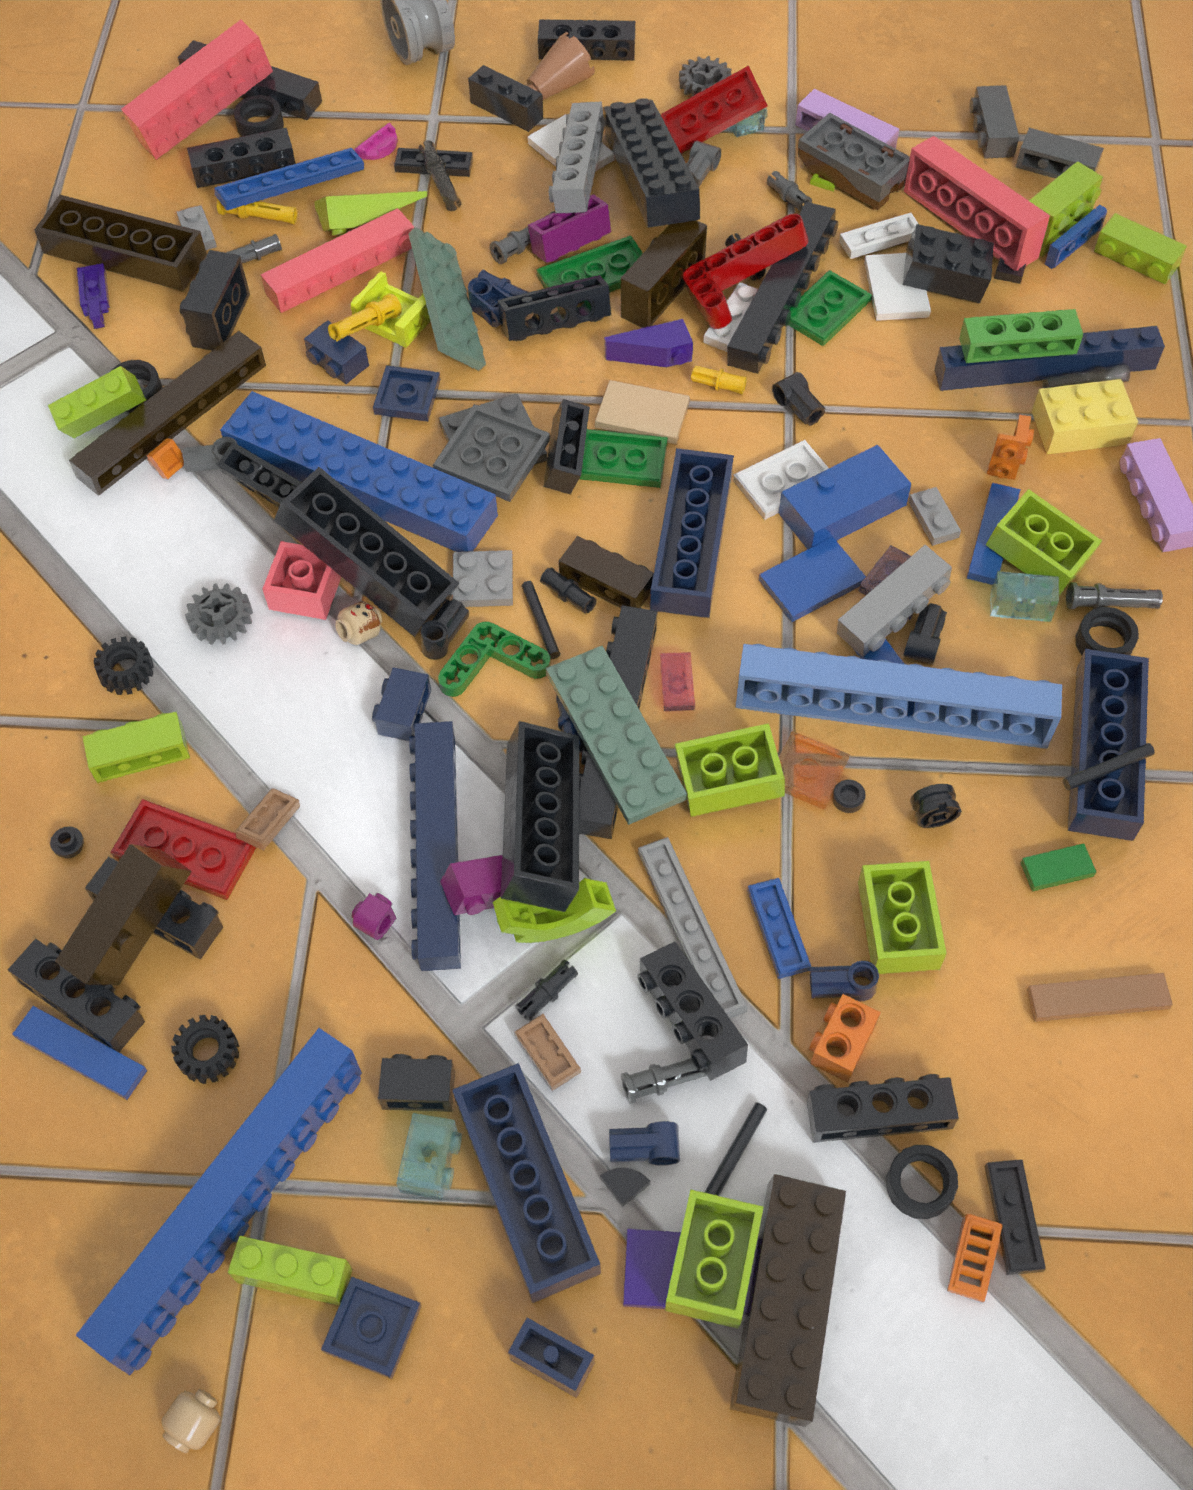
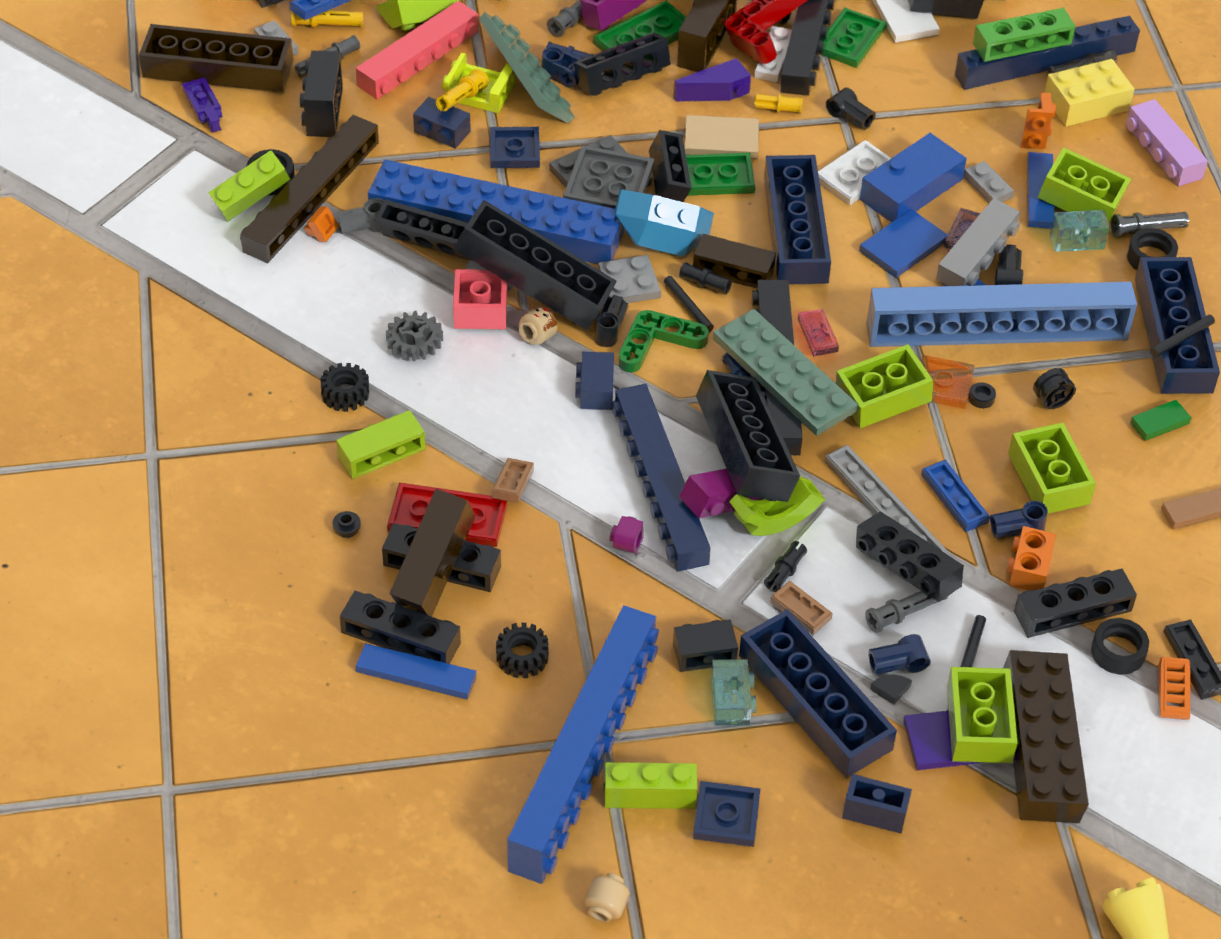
camera: 15 degrees left, 10 degrees down
none -> dark azure wedge [614,189,714,257]

